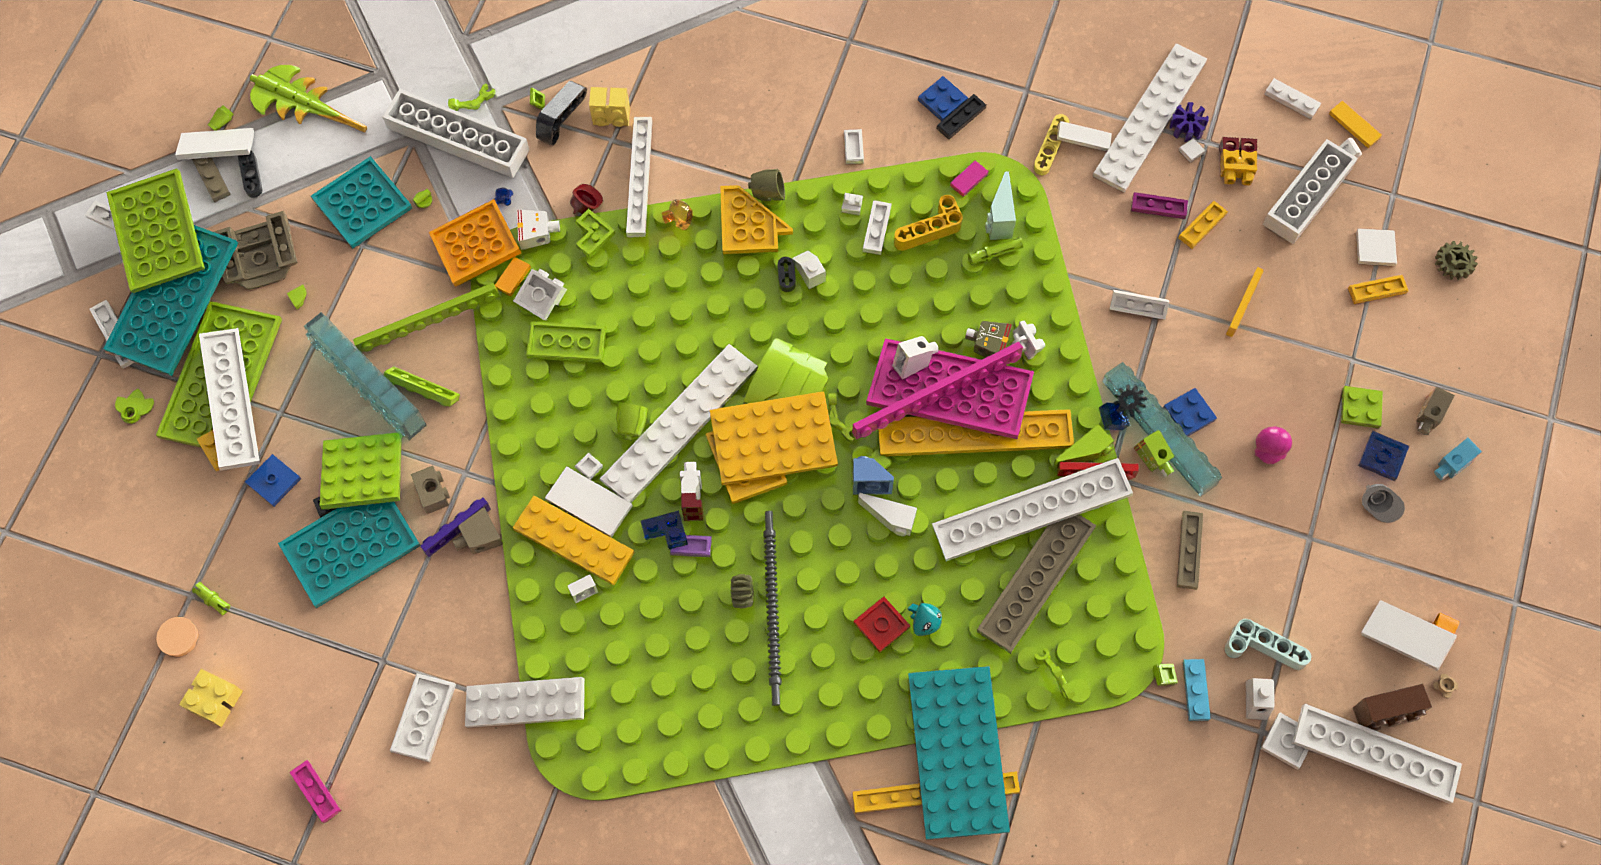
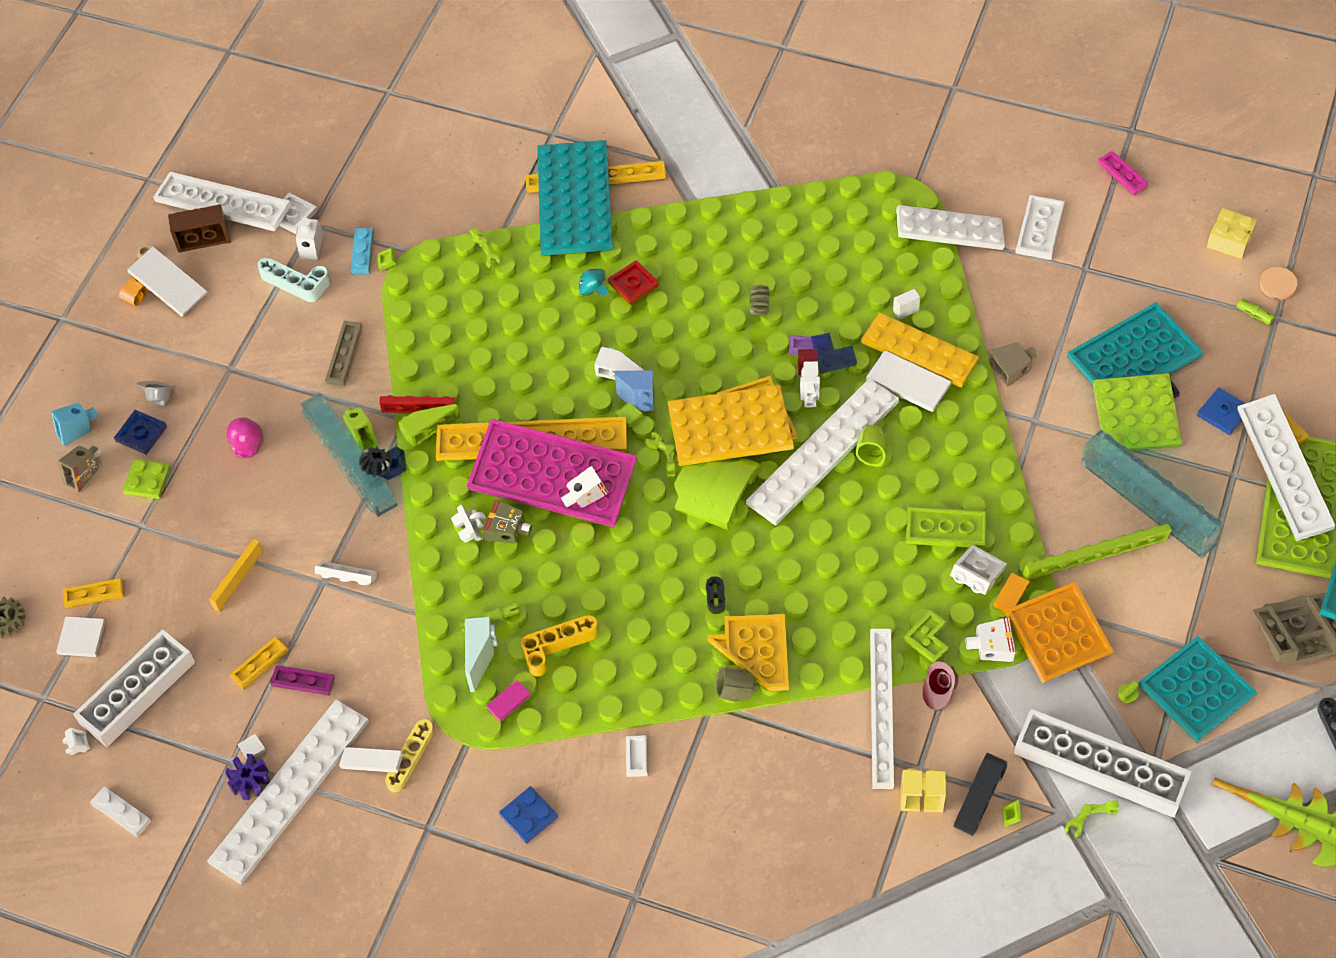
camera: 175 degrees left, 10 degrees down
lime tile [287,284,307,310] -> none
lime plate [383,366,460,407] -> none
dark tan brick [411,466,450,514] -> none
dark purple plate [420,497,491,558] -> none
clear blue plate [494,187,513,206] -> none
white tile [575,453,603,480] -> none
clear orange piece [662,199,693,230] -> none
dark grey hose [763,511,782,706] -> none
white slope [792,251,826,289] -> none
white tile [841,193,863,215] -> none
dark pink plate [852,342,1023,440] -> none
white plate [863,200,891,255] -> none
white plate [932,458,1133,561] -> none
black tile [936,94,987,139] -> none
dark tan plate [976,515,1096,654] -> none
blue plate [1163,388,1217,438] -> none
yellow hips [1219,137,1257,186] -> none
yellow tile [1329,101,1382,148] -> none

